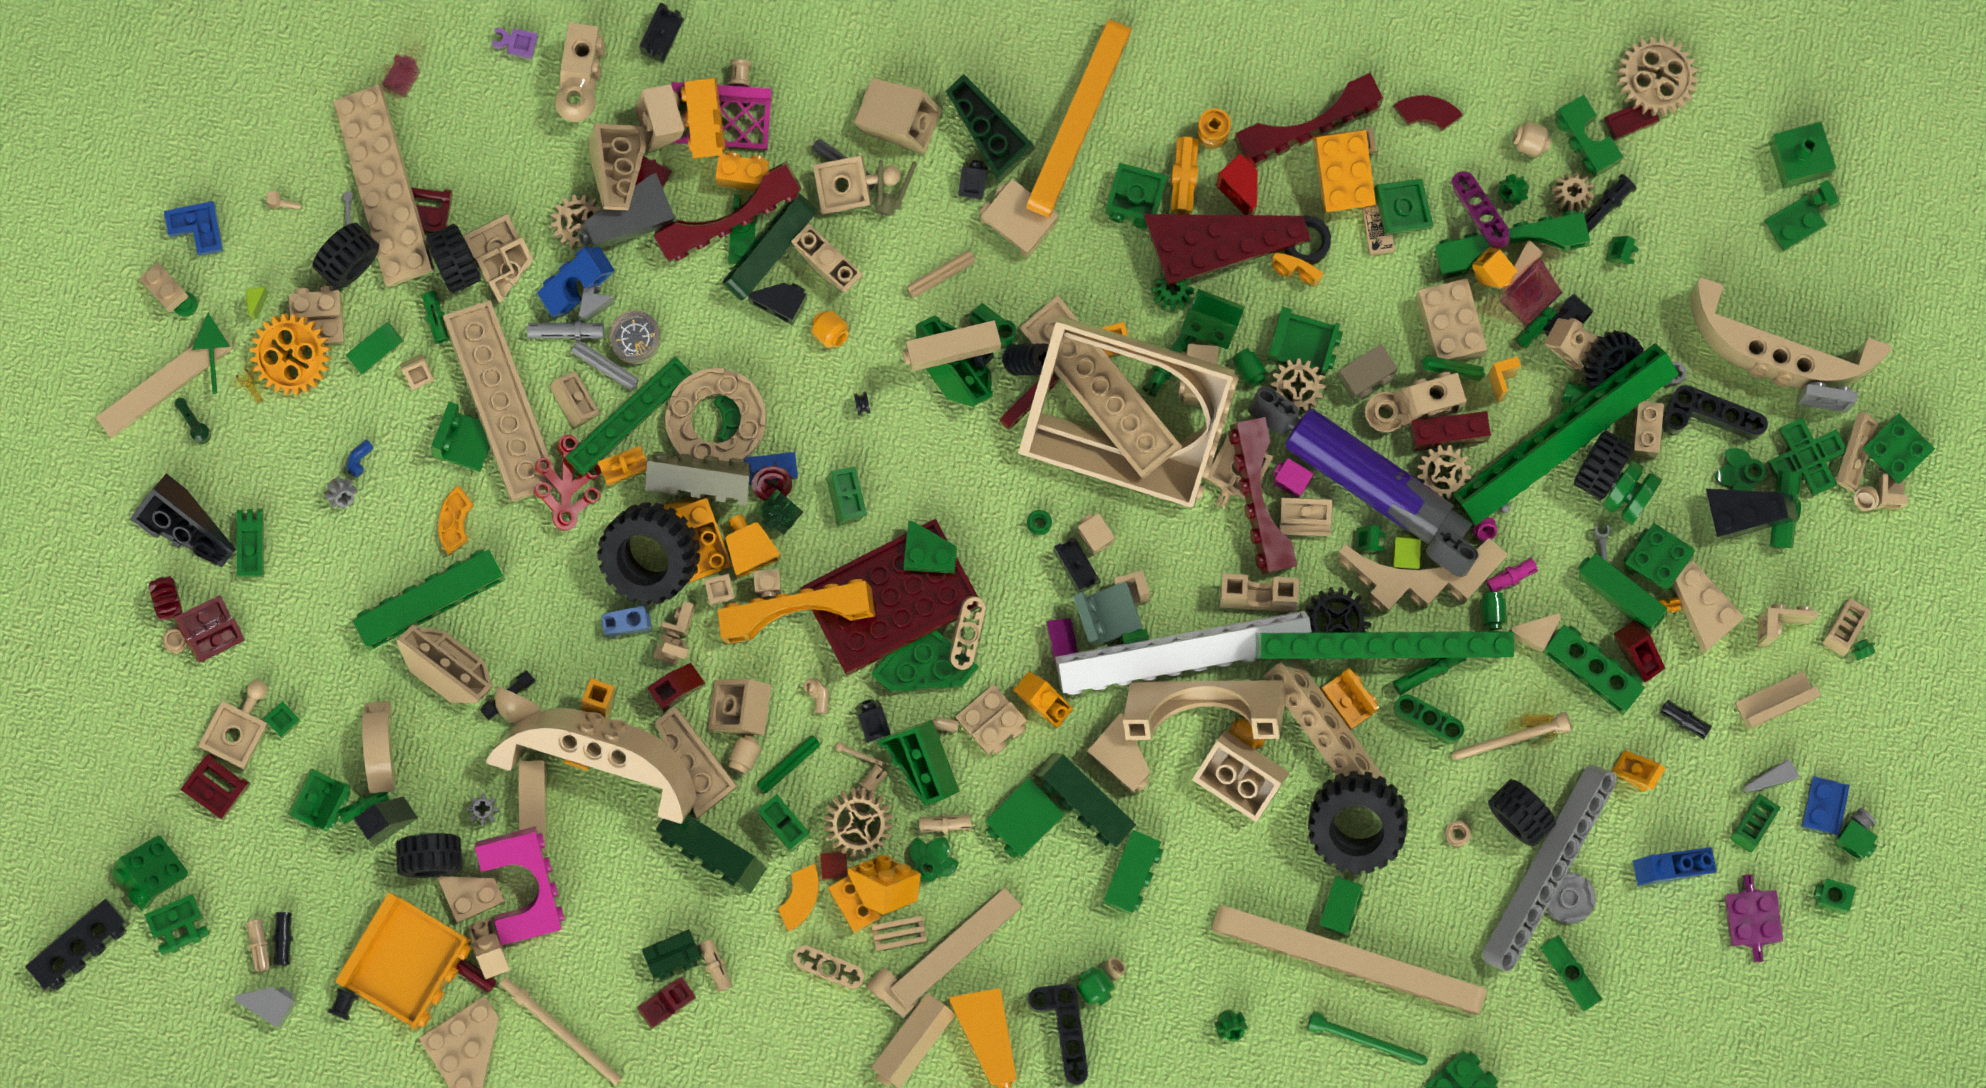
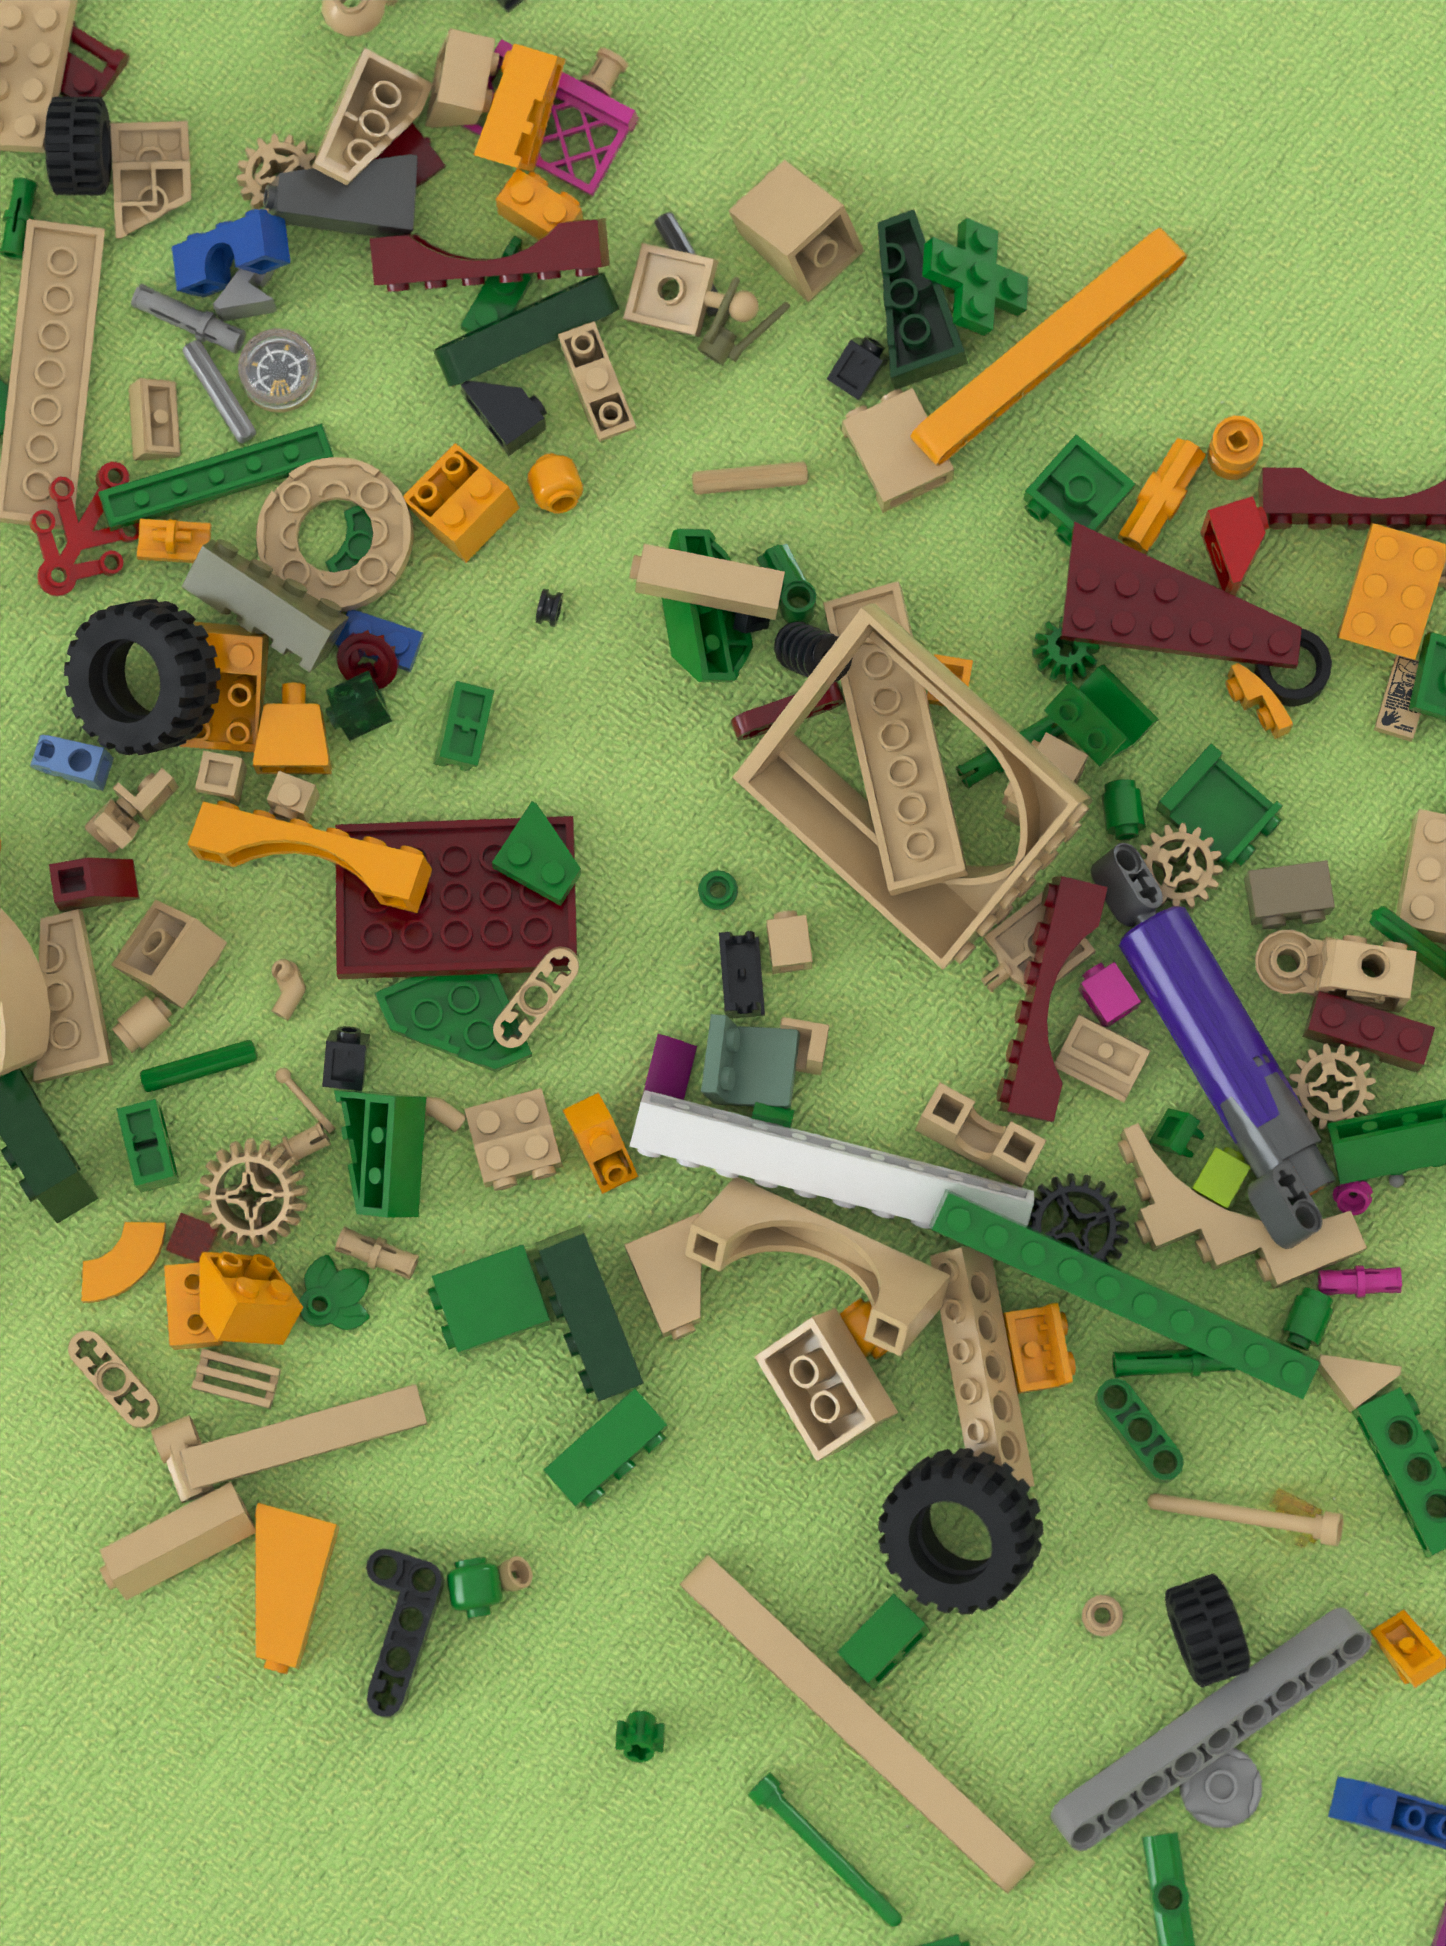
camera: 30 degrees right, 0 degrees up
none -> light orange slope [403,443,520,563]
none -> green plate [922,218,1029,337]

